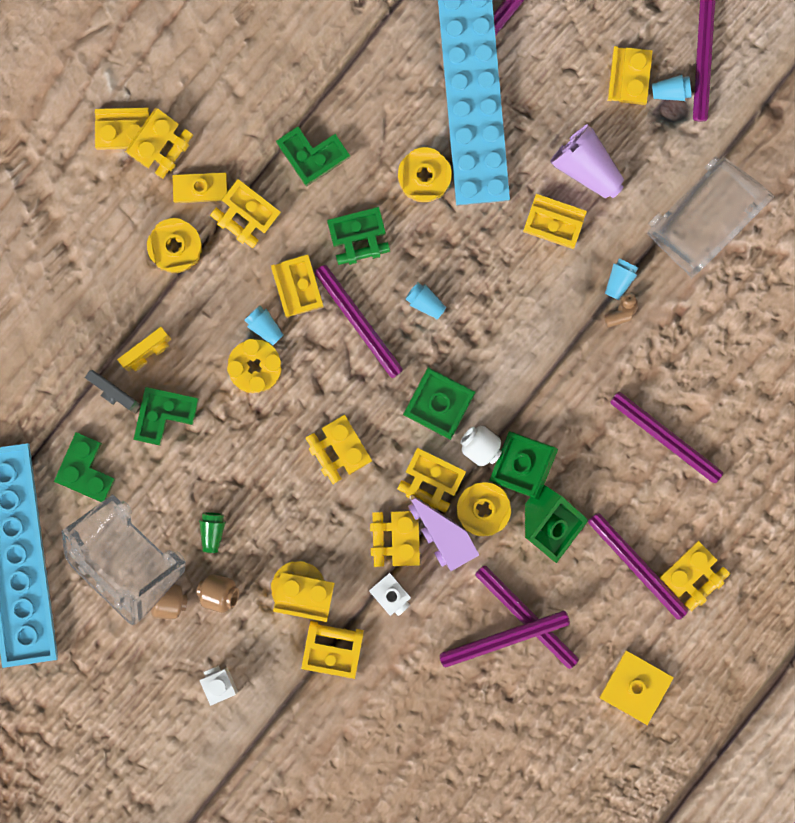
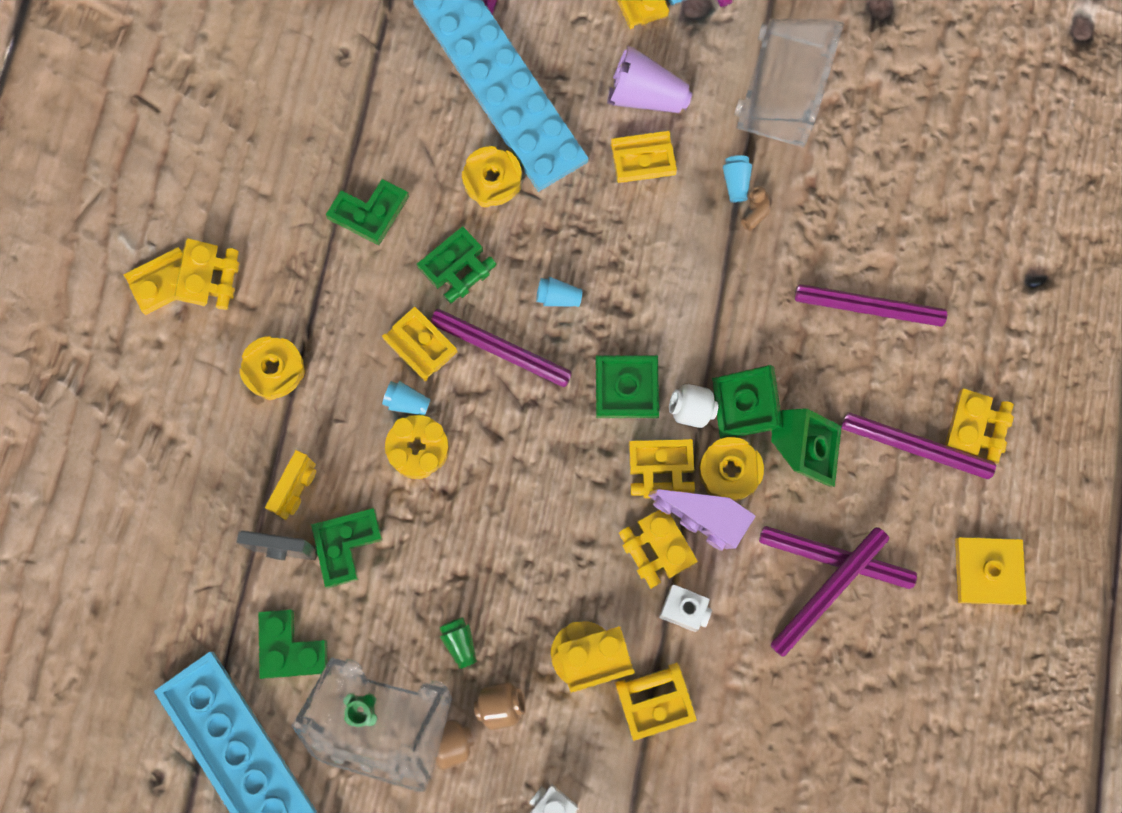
camera: 25 degrees left, 10 degrees down
yellow plate [172,173,228,203] -> none
yellow plate [210,179,281,248] -> none
yellow plate [305,415,372,484] -> none
none -> green plate [343,693,378,727]

